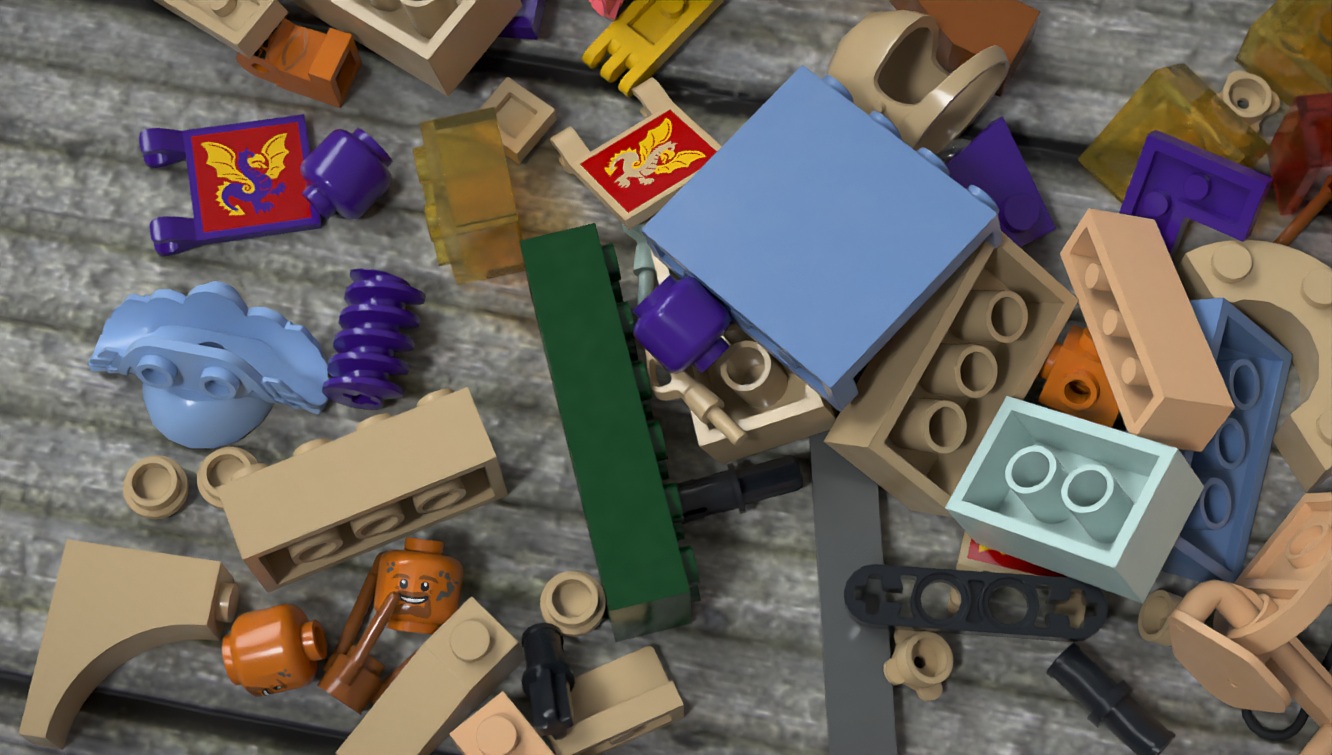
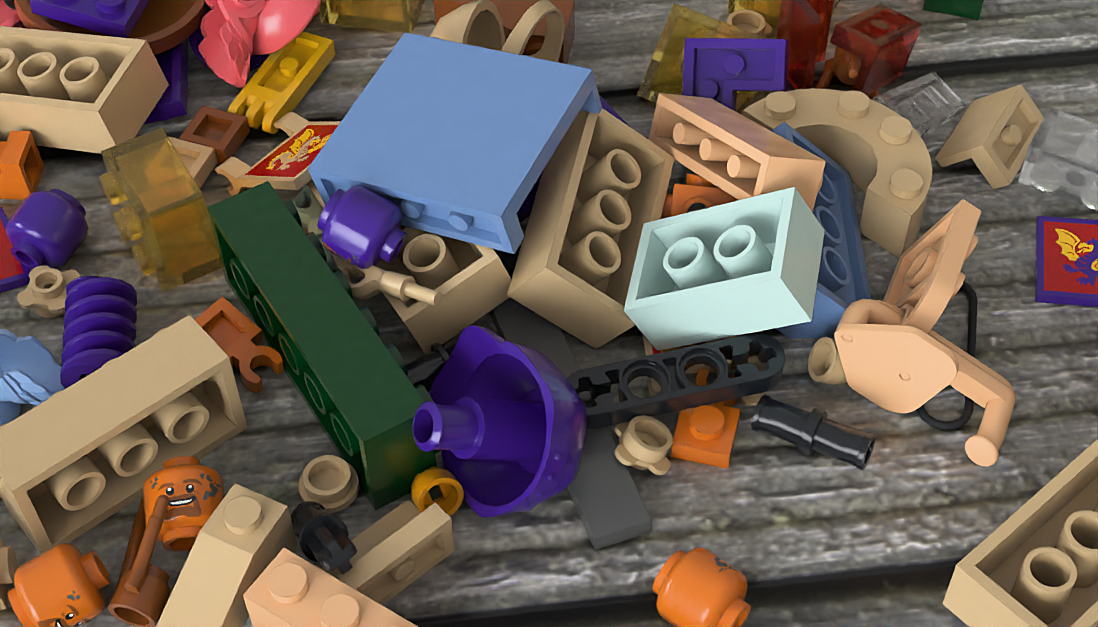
camera: 20 degrees left, 20 degrees down
none -> tan plate [17,265,81,318]
none -> dark orange plate [178,105,250,163]
none -> orange plate [195,296,284,394]
none -> light orange hinge [411,466,464,516]
none -> dark purple piece [412,325,587,518]
none -> orange plate [670,368,741,469]

